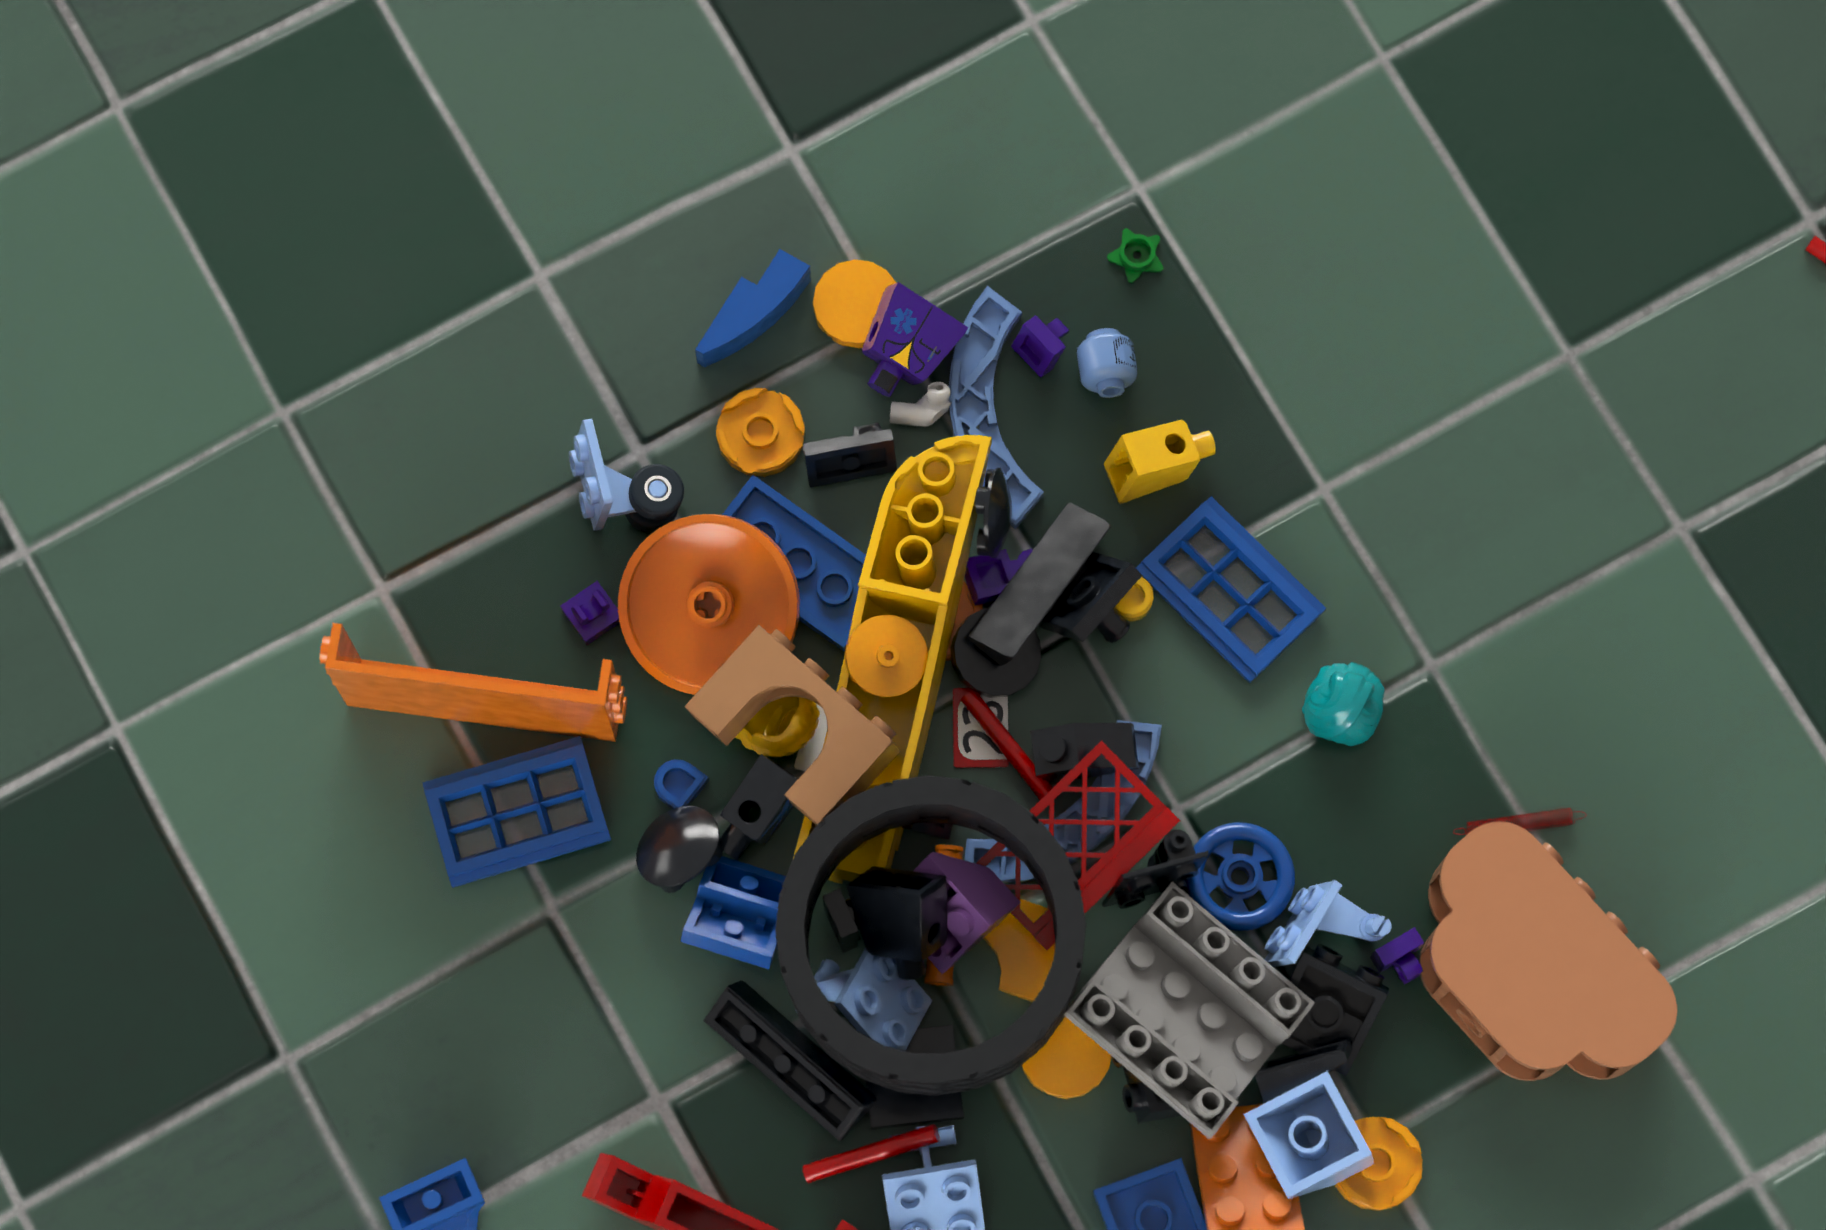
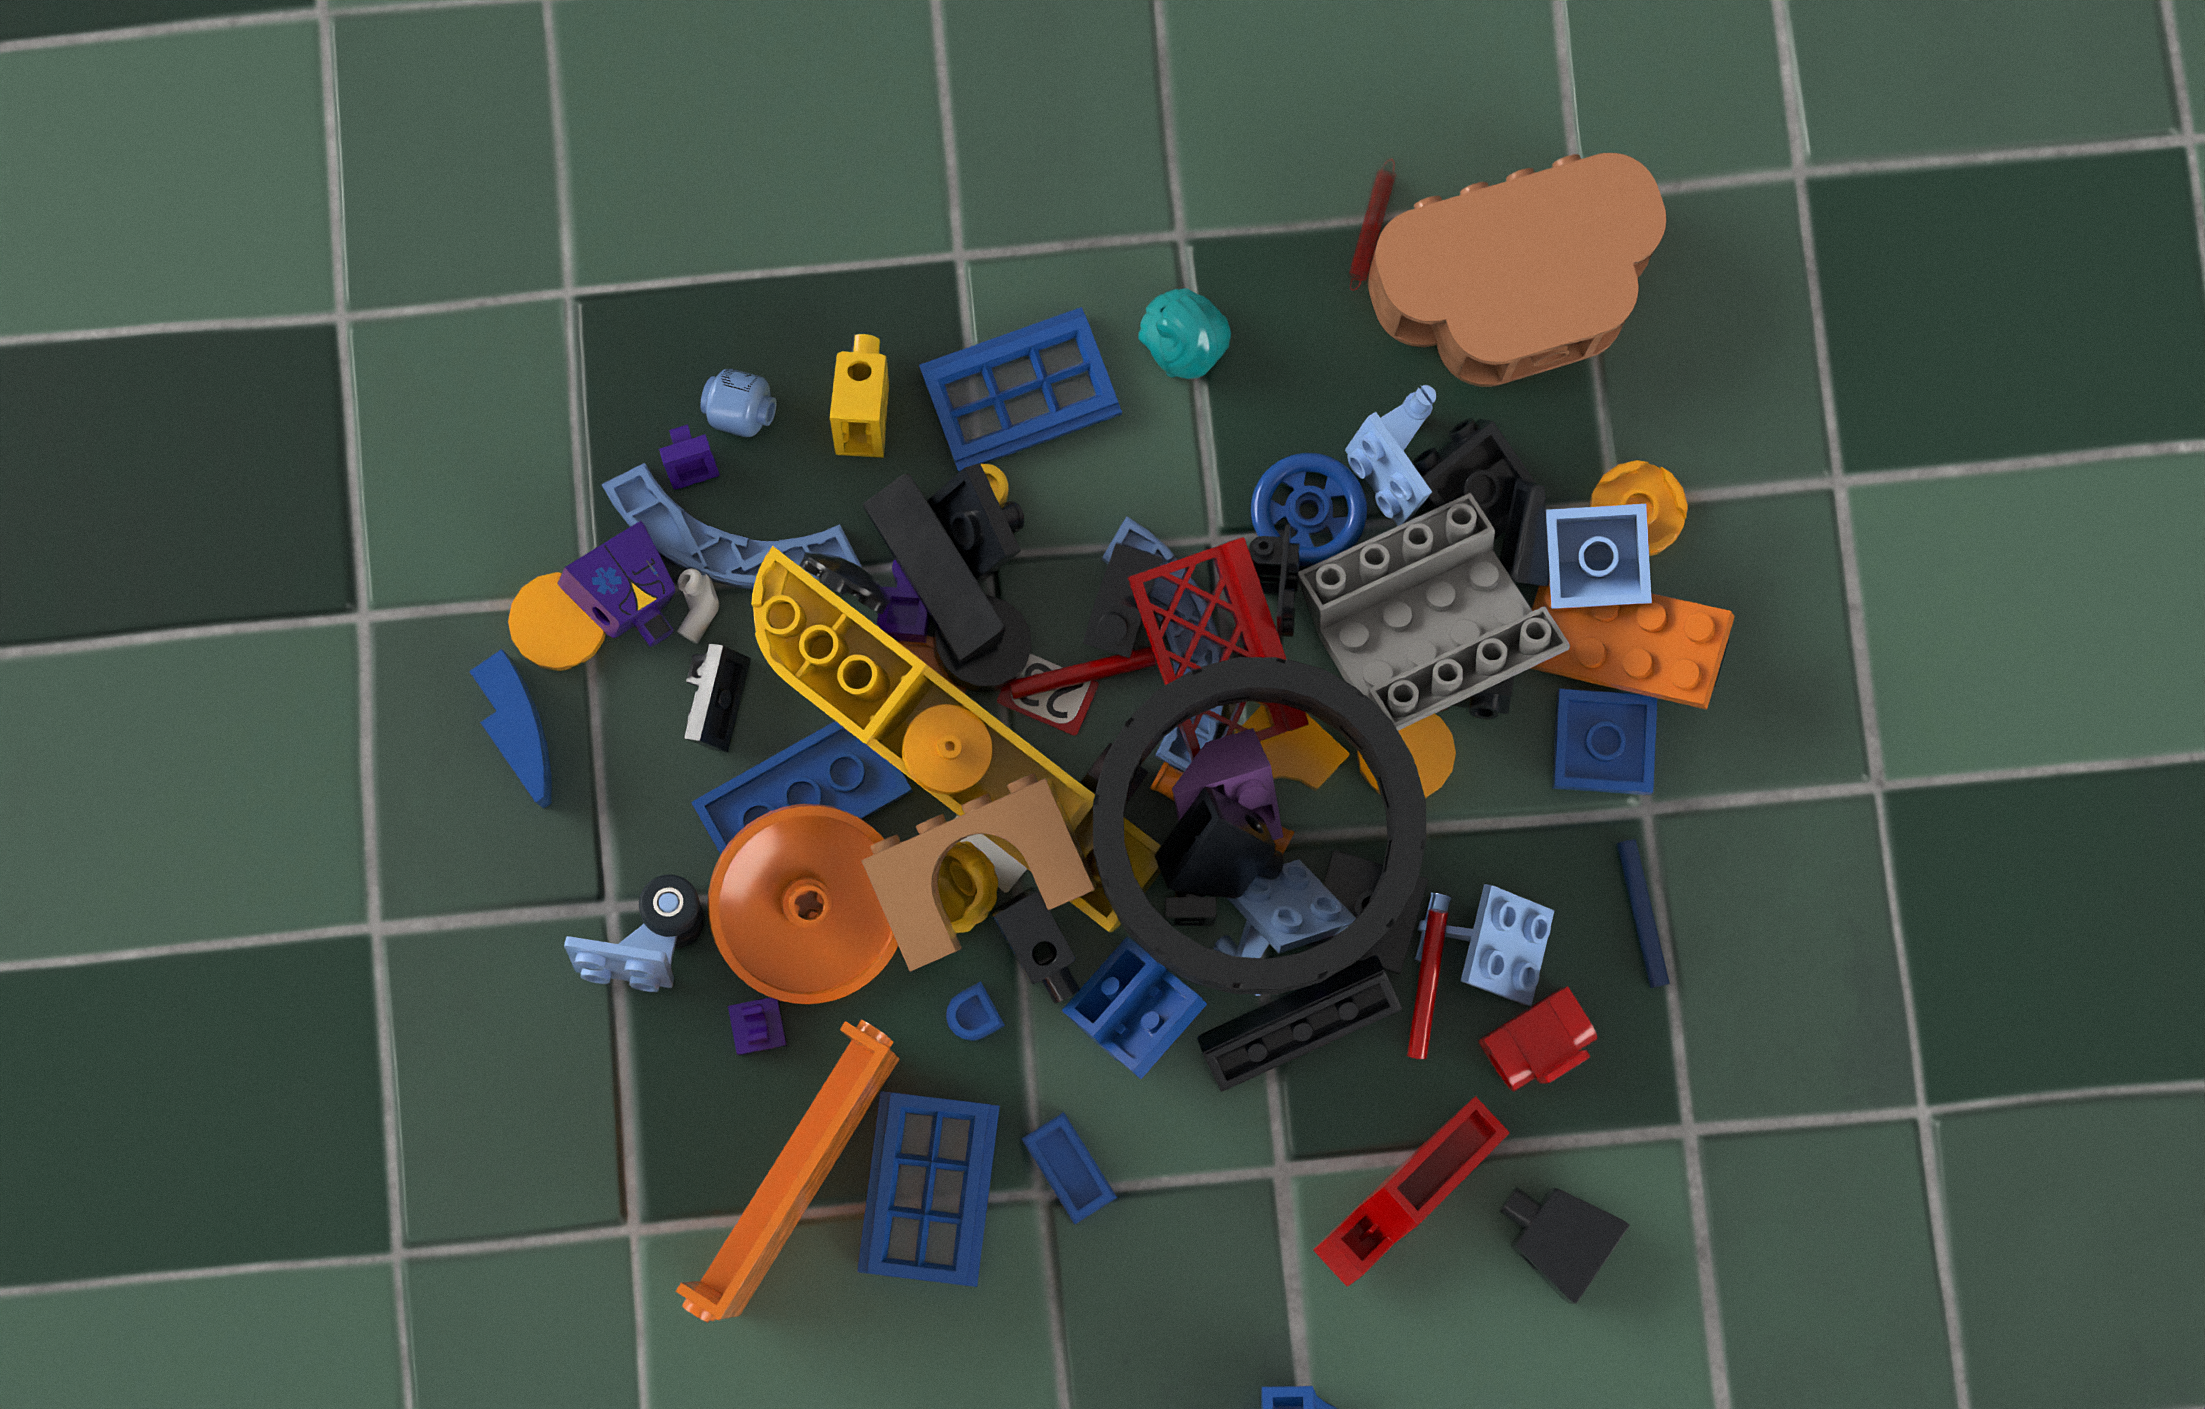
camera: 65 degrees left, 5 degrees up
black dish [636,806,723,893] -> none
light orange tile [716,387,805,477] -> none
green plate [1107,228,1164,283] -> none
dark purple tile [1370,927,1424,985] -> none
none -> blue tile [1022,1112,1117,1224]

